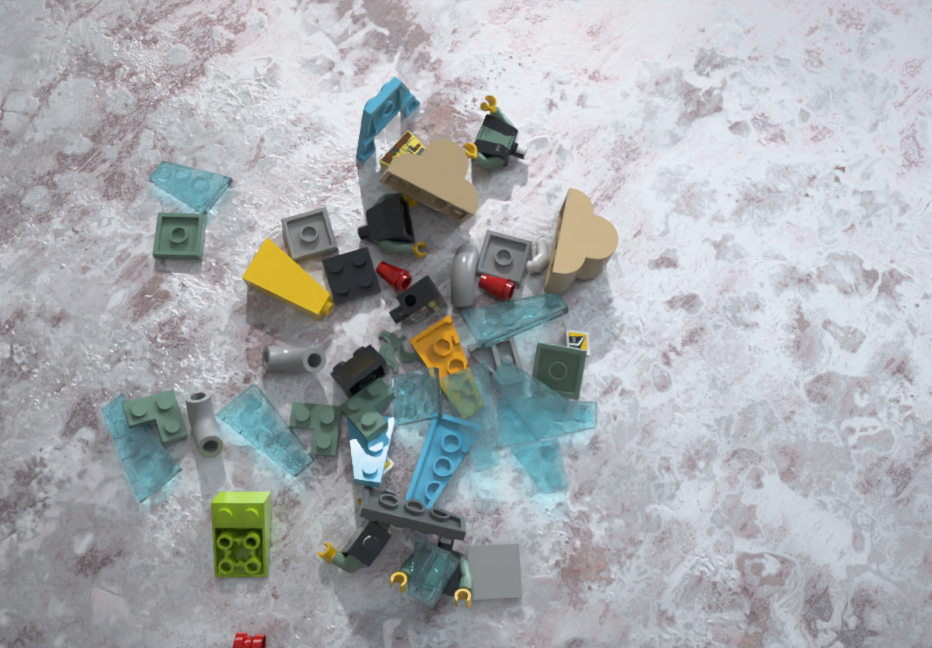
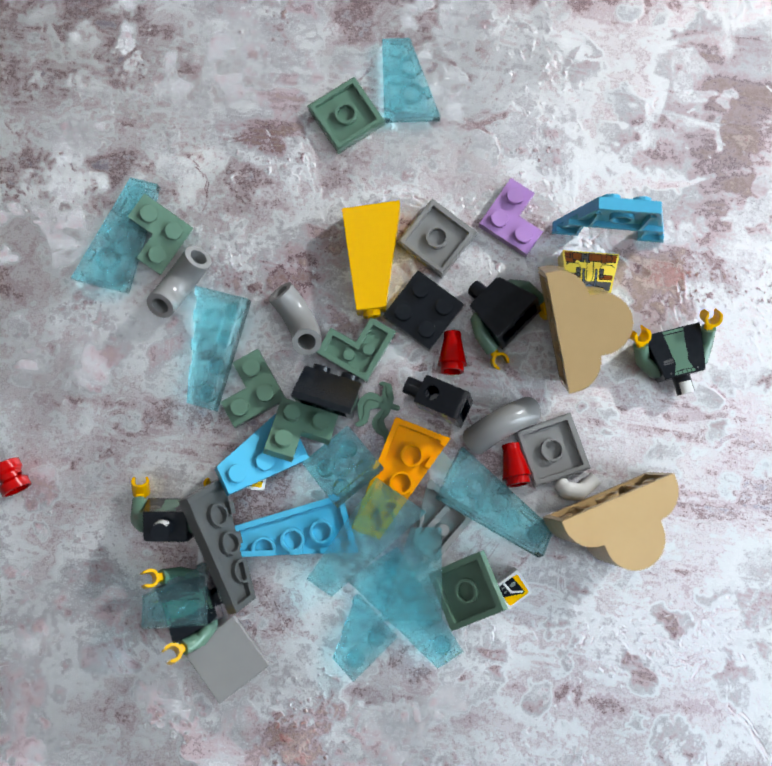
camera: 60 degrees right, 10 degrees up
lime slope [211,492,272,577] -> none
none -> sand green plate [316,317,396,383]
none -> lavender plate [478,178,543,258]

